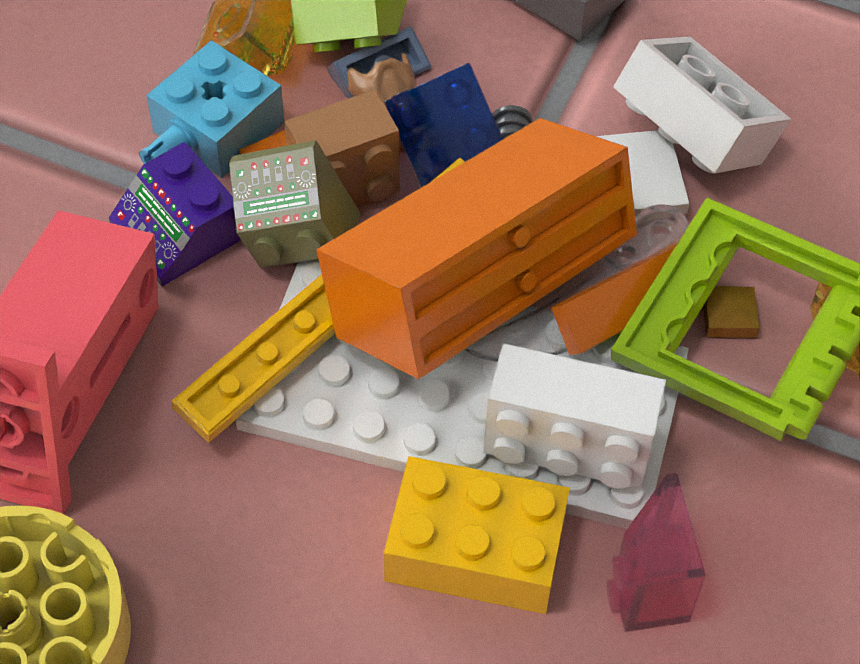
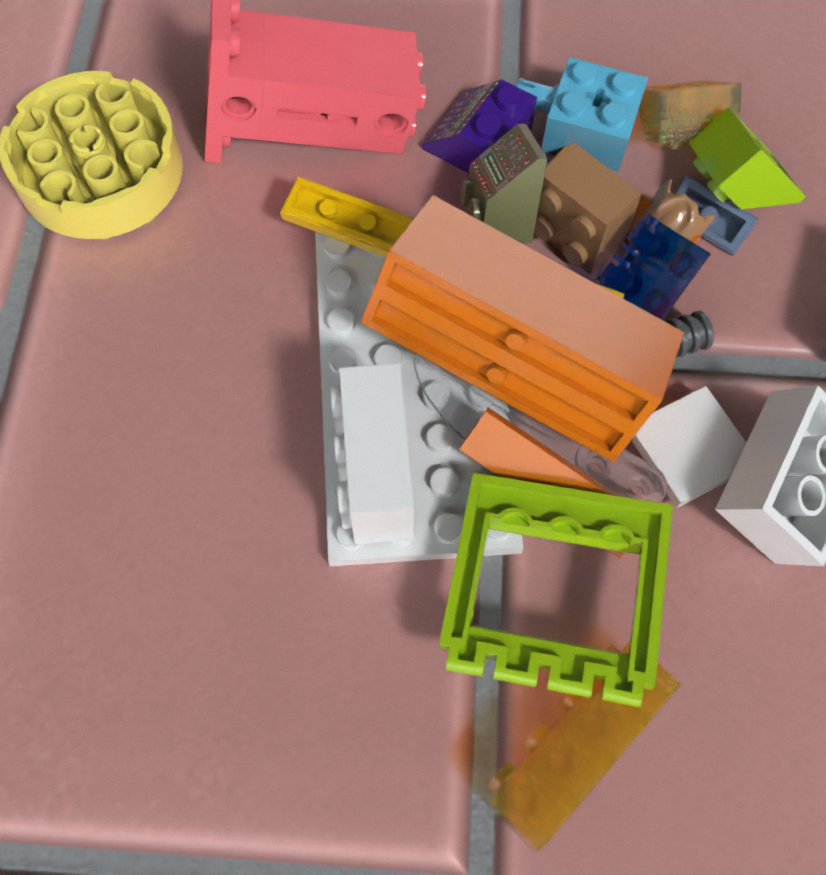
camera: 70 degrees right, 10 degrees up
yellow brick [384,456,570,614] -> none
clear pink slope [607,473,706,632] -> none
pearl gold tile [703,286,760,338] -> none

